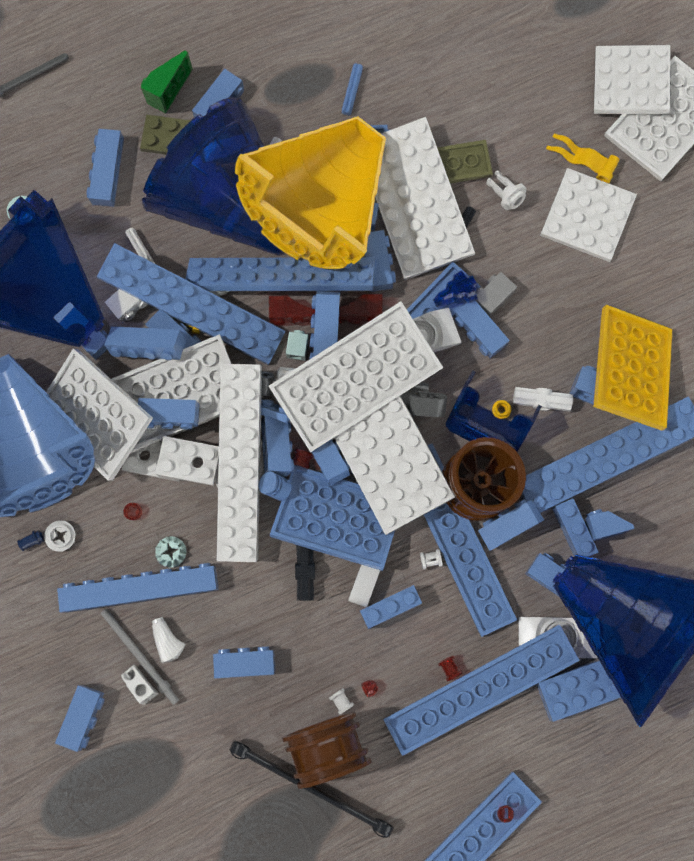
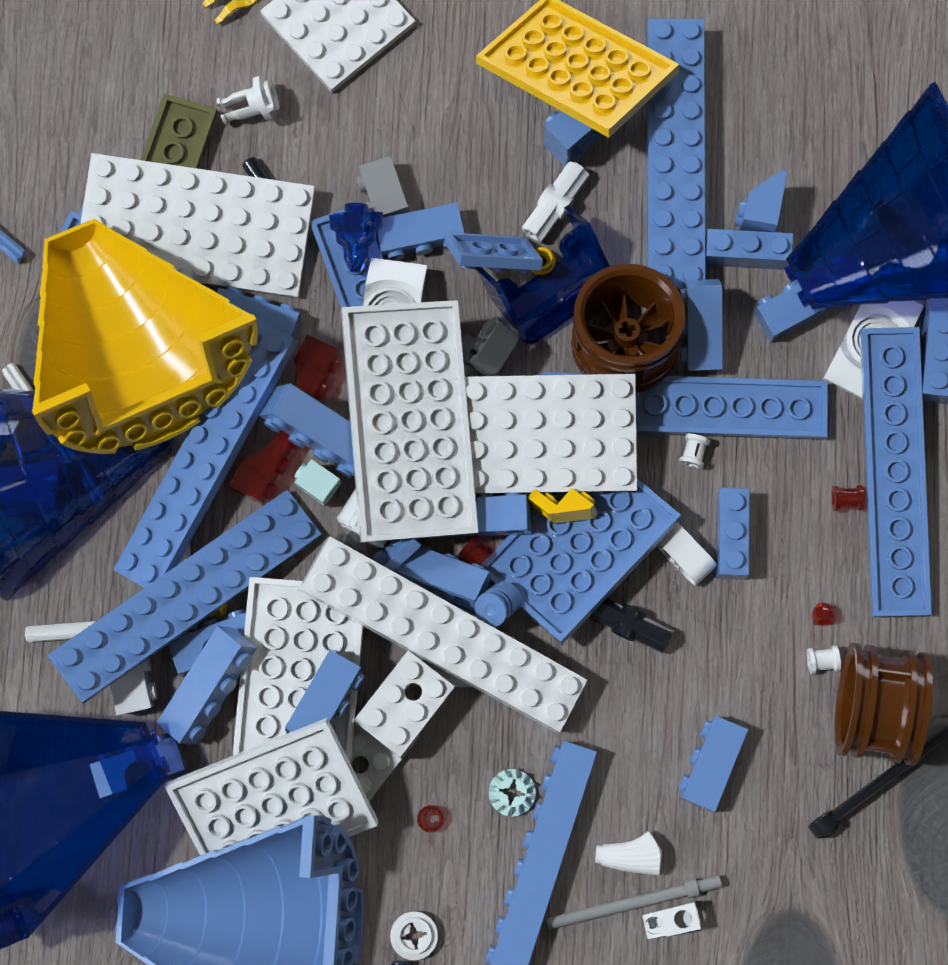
camera: 65 degrees left, 0 degrees up
none -> medium blue plate [444,232,543,273]
none -> yellow slope [527,488,598,524]

